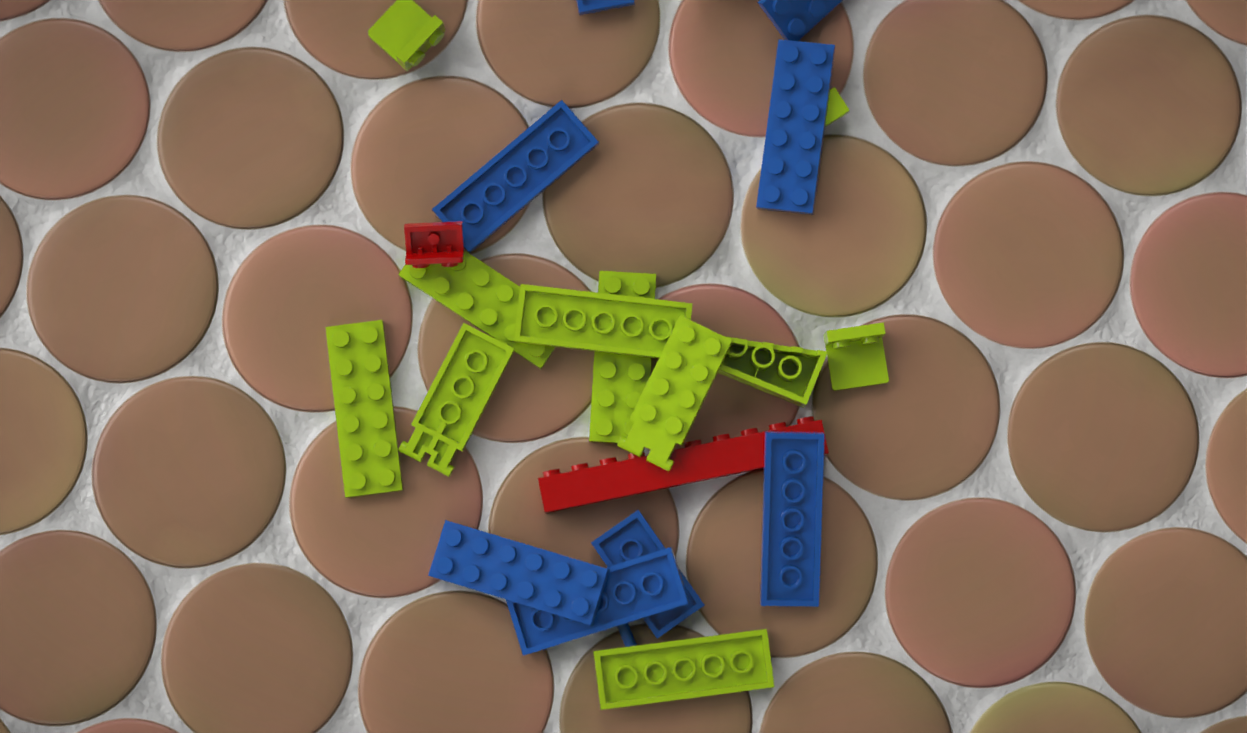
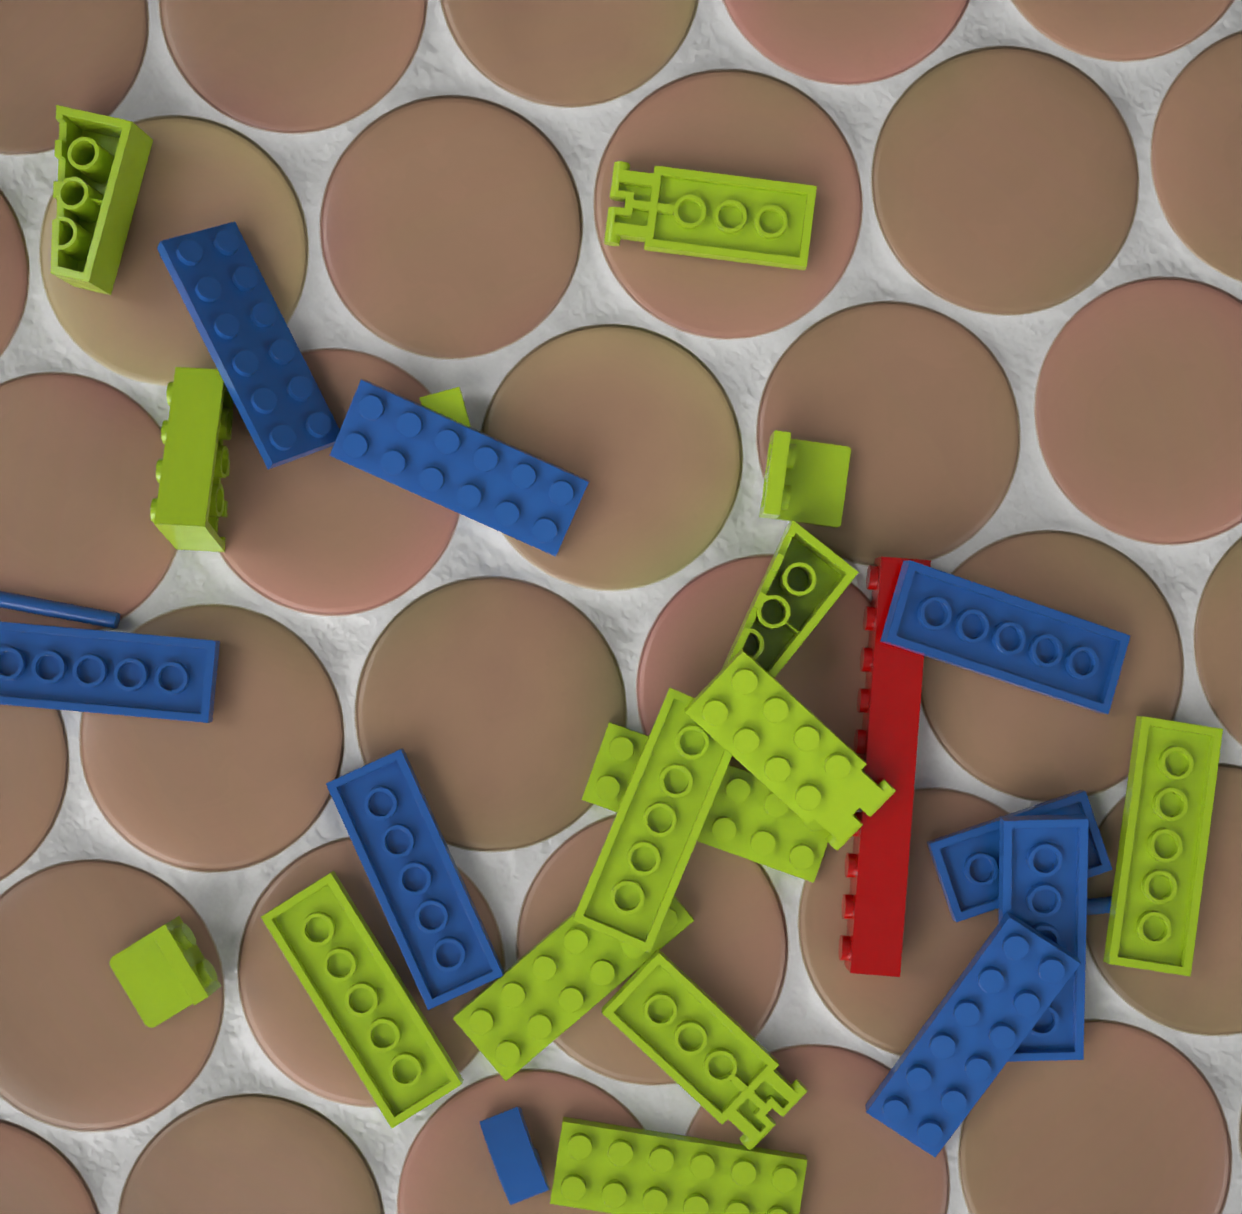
camera: 70 degrees left, 5 degrees up
red bracket [404,221,464,268] -> none
none -> lime plate [261,870,464,1128]
none -> blue slope [480,1107,550,1205]
none -> lime hinge [604,161,817,270]

